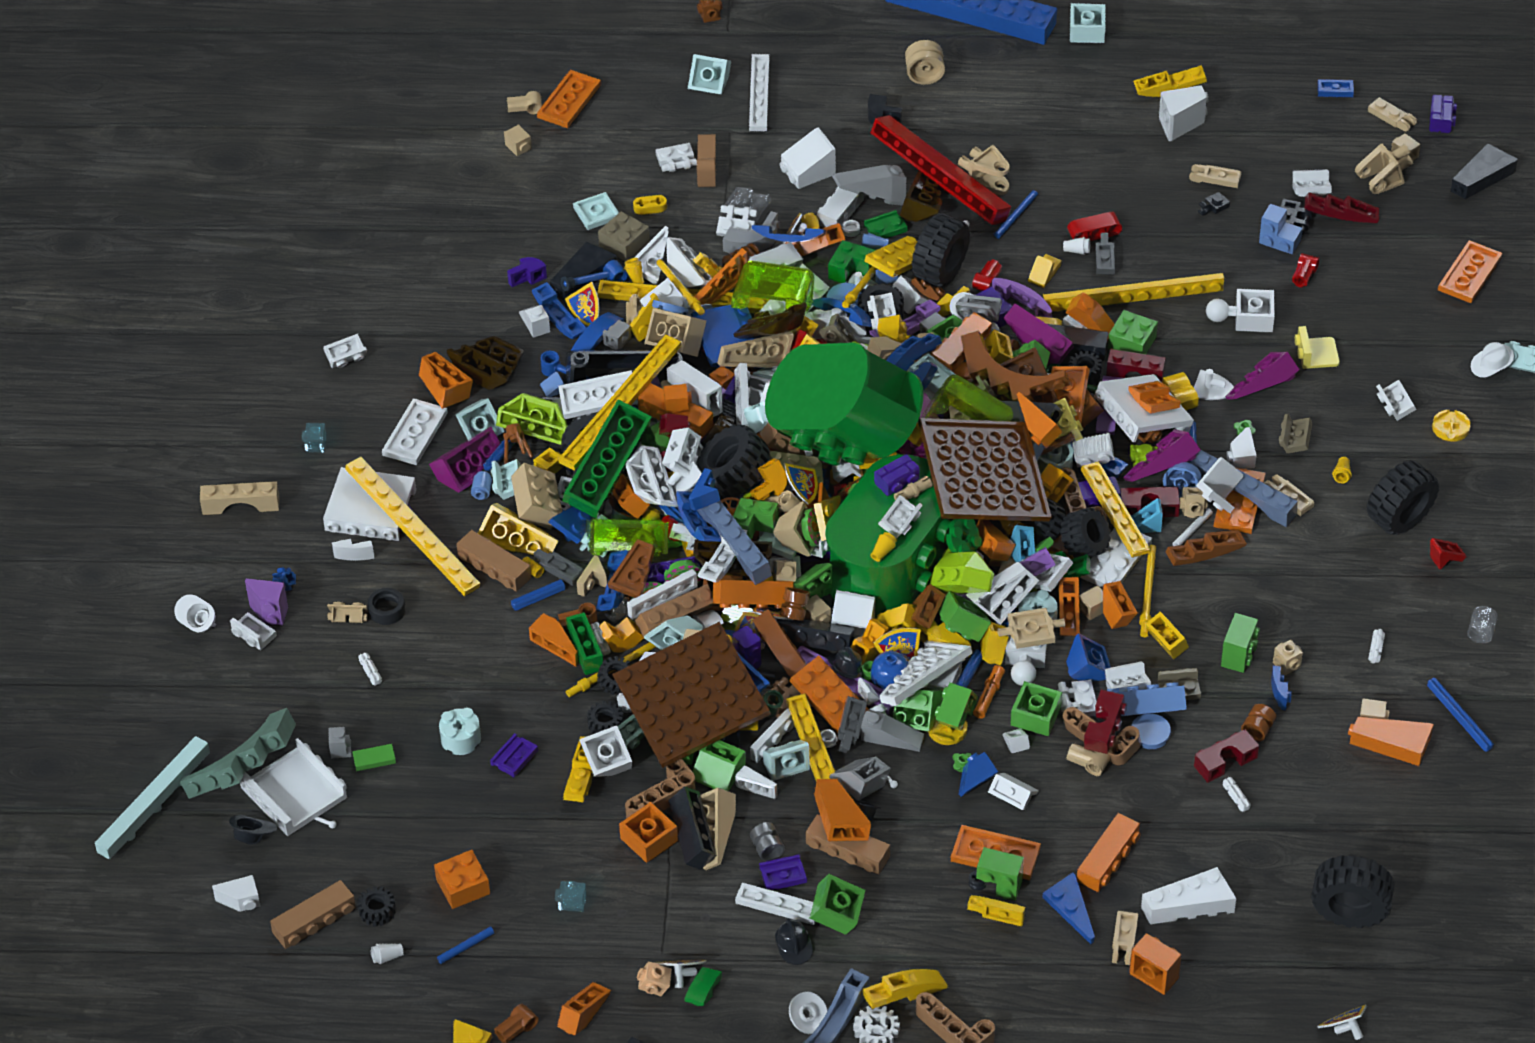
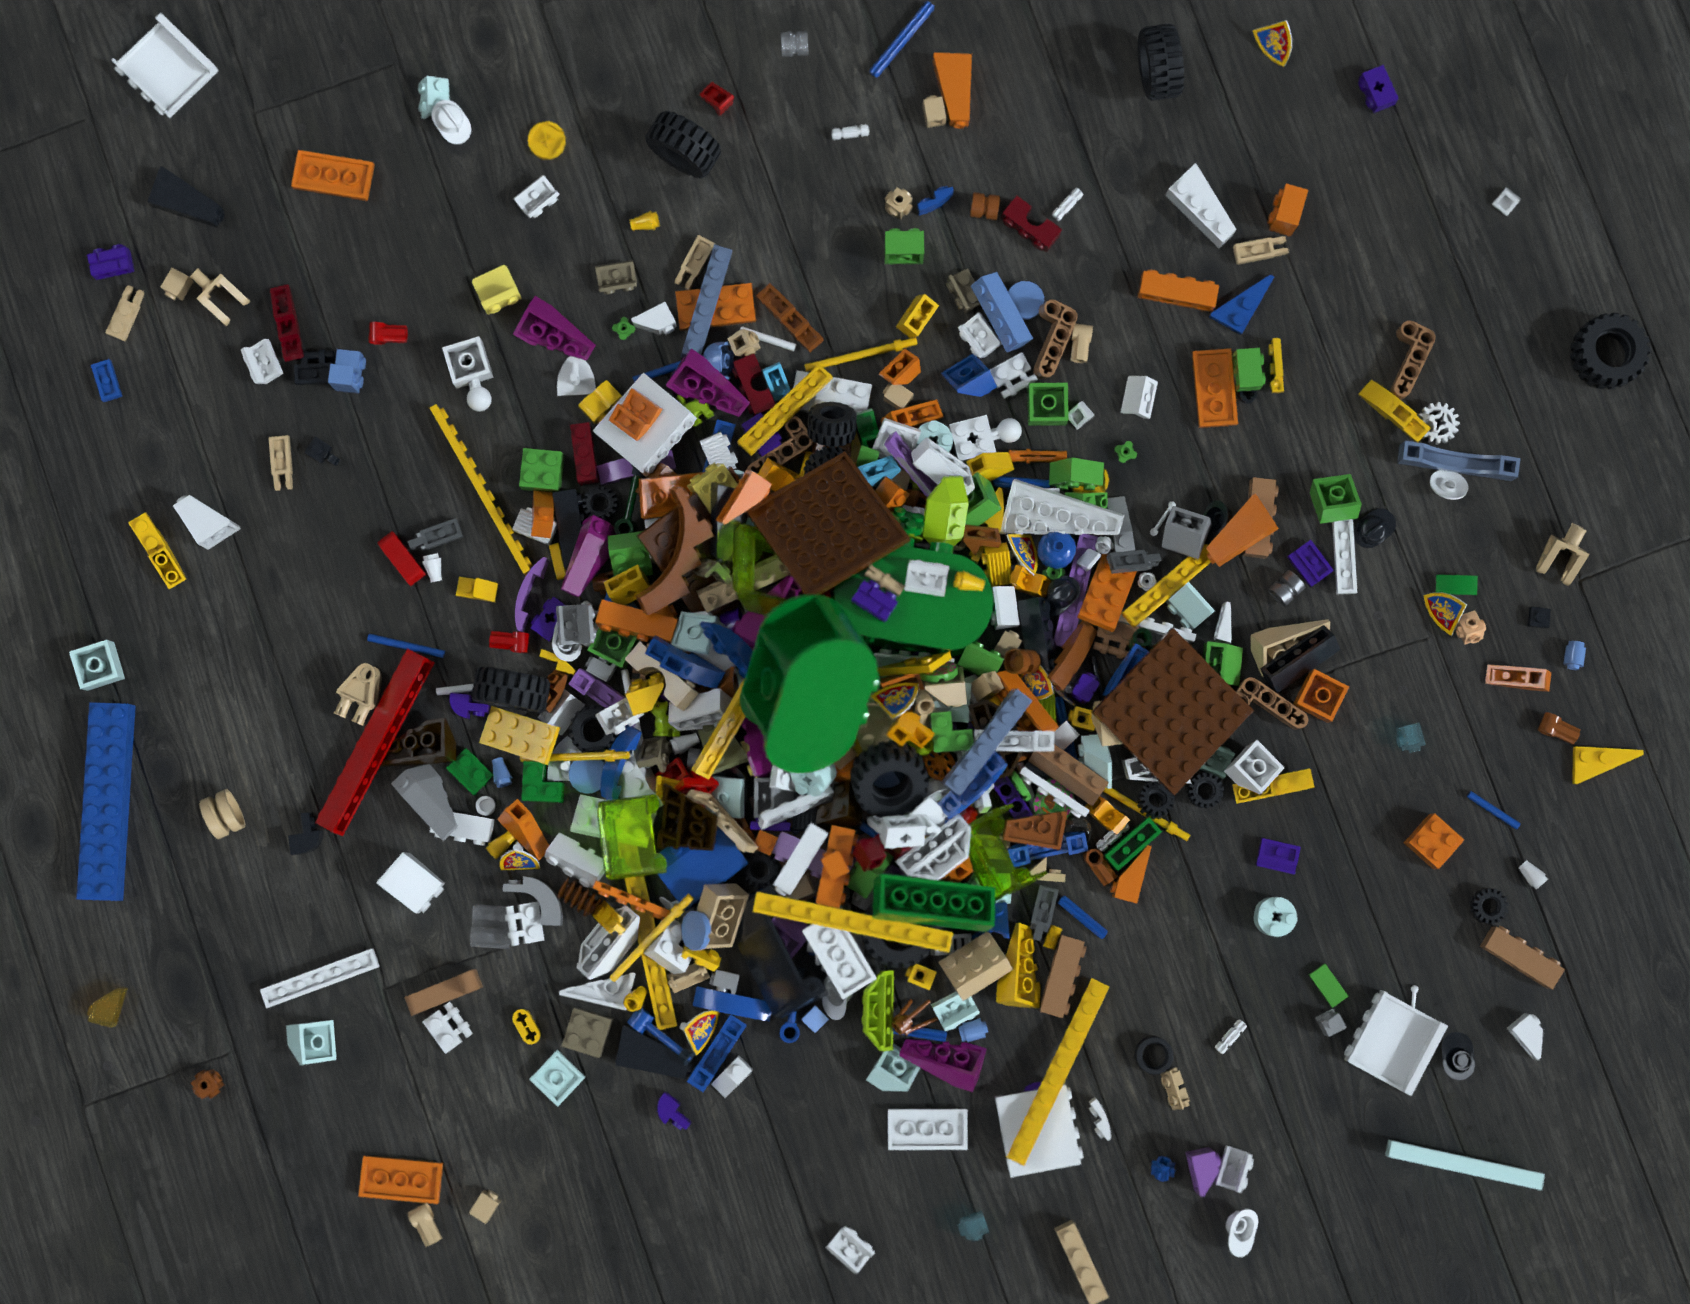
camera: 115 degrees left, 35 degrees up
sand green arch [180,708,296,799] -> none
orange wedge [419,352,473,409] -> none
dark brown wedge [447,336,524,390] -> none
blue slope [689,468,720,510] -> none
blue slope [752,225,826,243] -> none
blue slope [959,752,998,797] -> none
tan plate [998,608,1065,649] -> none
dark red arch [1084,690,1127,754] -> none
white bracket [1196,457,1243,513] -> none

